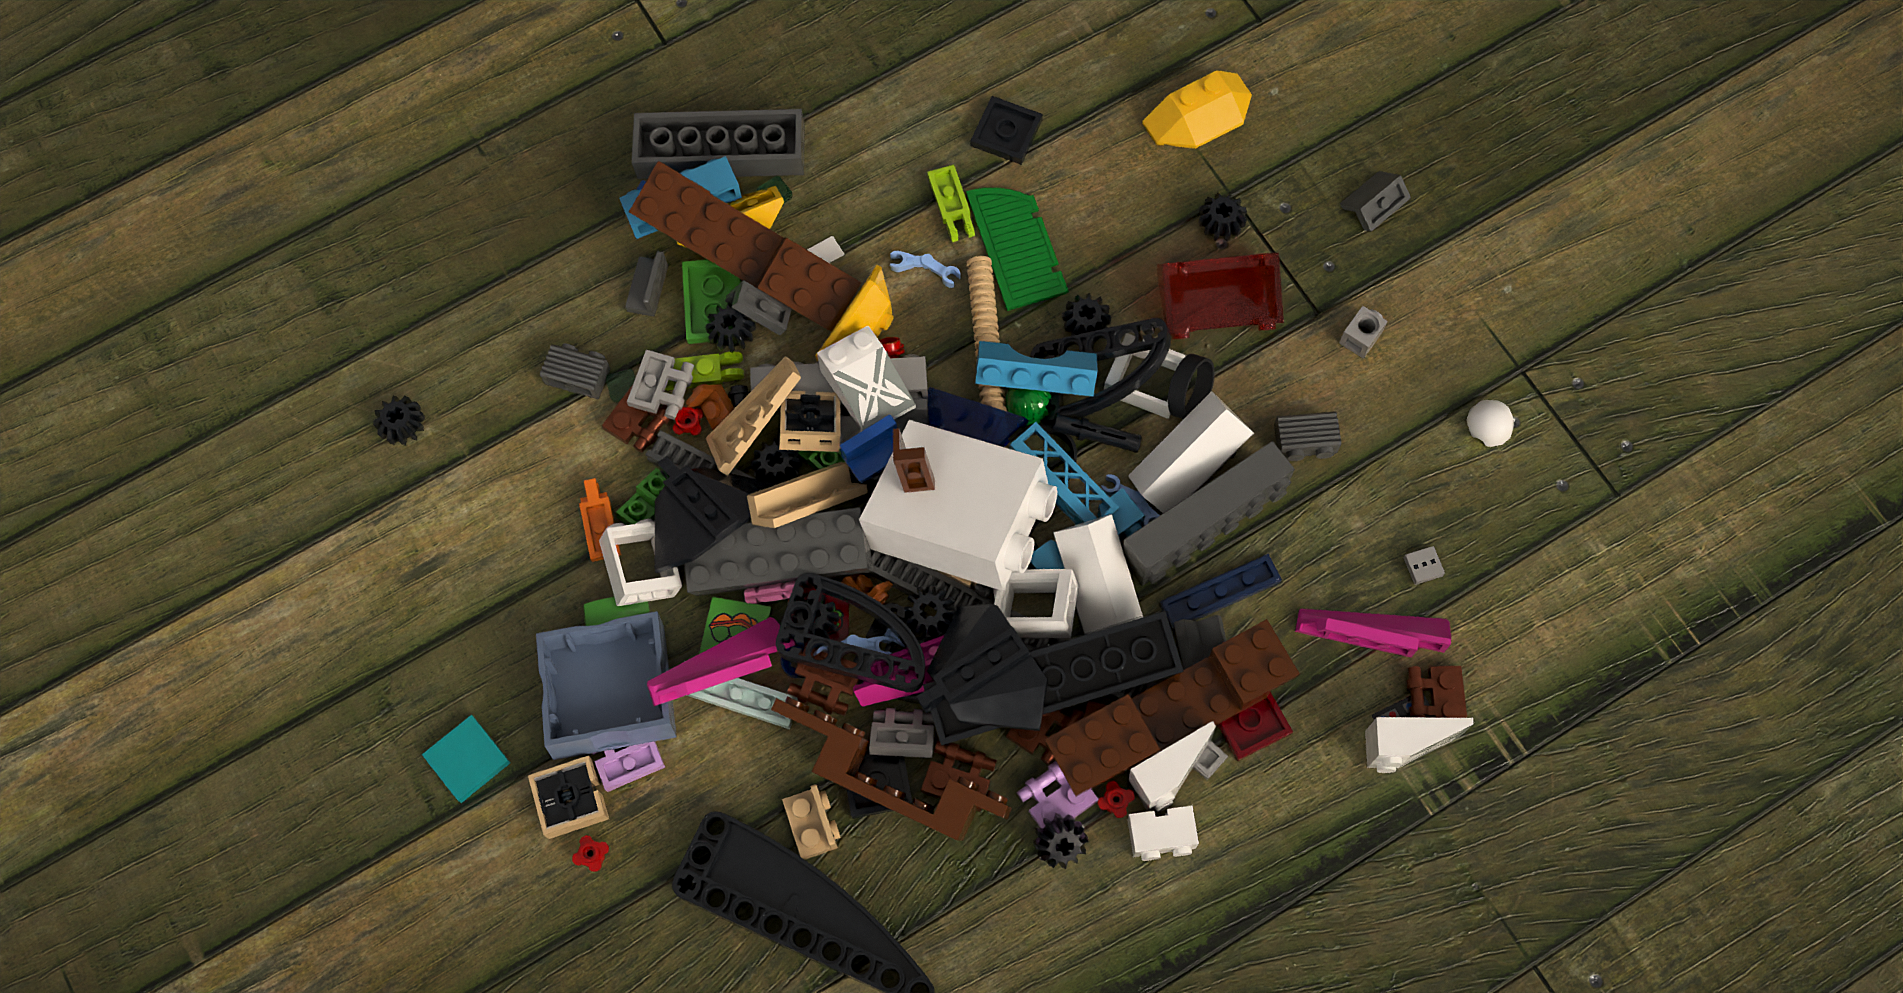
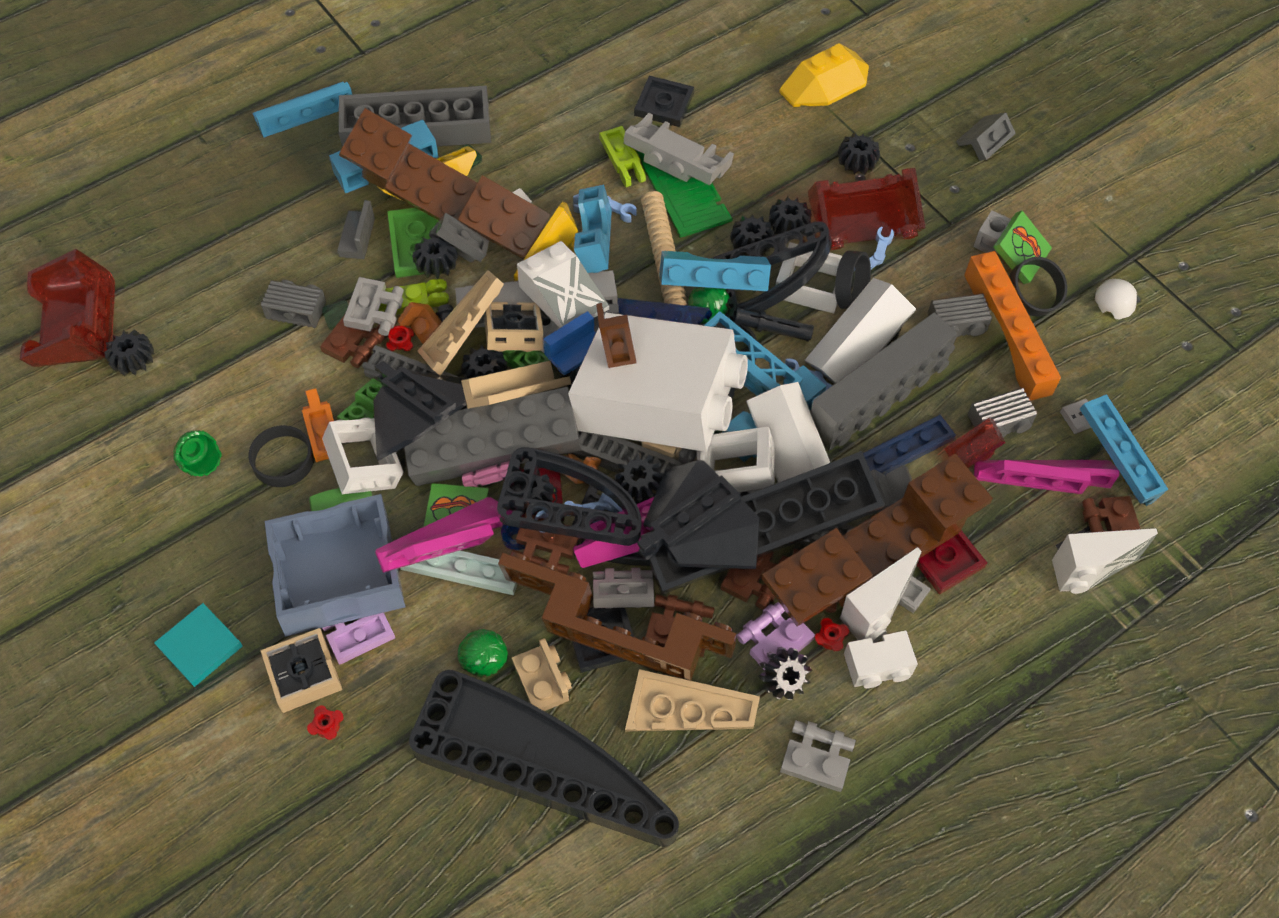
camera: 10 degrees left, 10 degrees down
none -> clear red windscreen [20,249,115,367]
none -> green hair [173,430,222,476]
none -> black tyre [248,425,314,487]
none -> dark azure fence [253,82,352,137]
none -> green hair [457,629,508,678]
none -> dark azure arch [574,185,612,273]
none -> light grey bracket [623,113,734,185]
none -> tan wing [625,669,760,732]
none -> black gear [768,196,812,241]
none -> light grey plate [780,720,856,792]
none -> light blue piece [854,227,894,271]
none -> clear red tile [944,418,1006,468]
none -> orange arch [964,251,1061,401]
none -> dark grey brick [967,388,1037,442]
none -> bright green tile [993,211,1052,284]
none -> black tyre [1009,257,1067,317]
none -> dark azure fence [1080,394,1168,506]

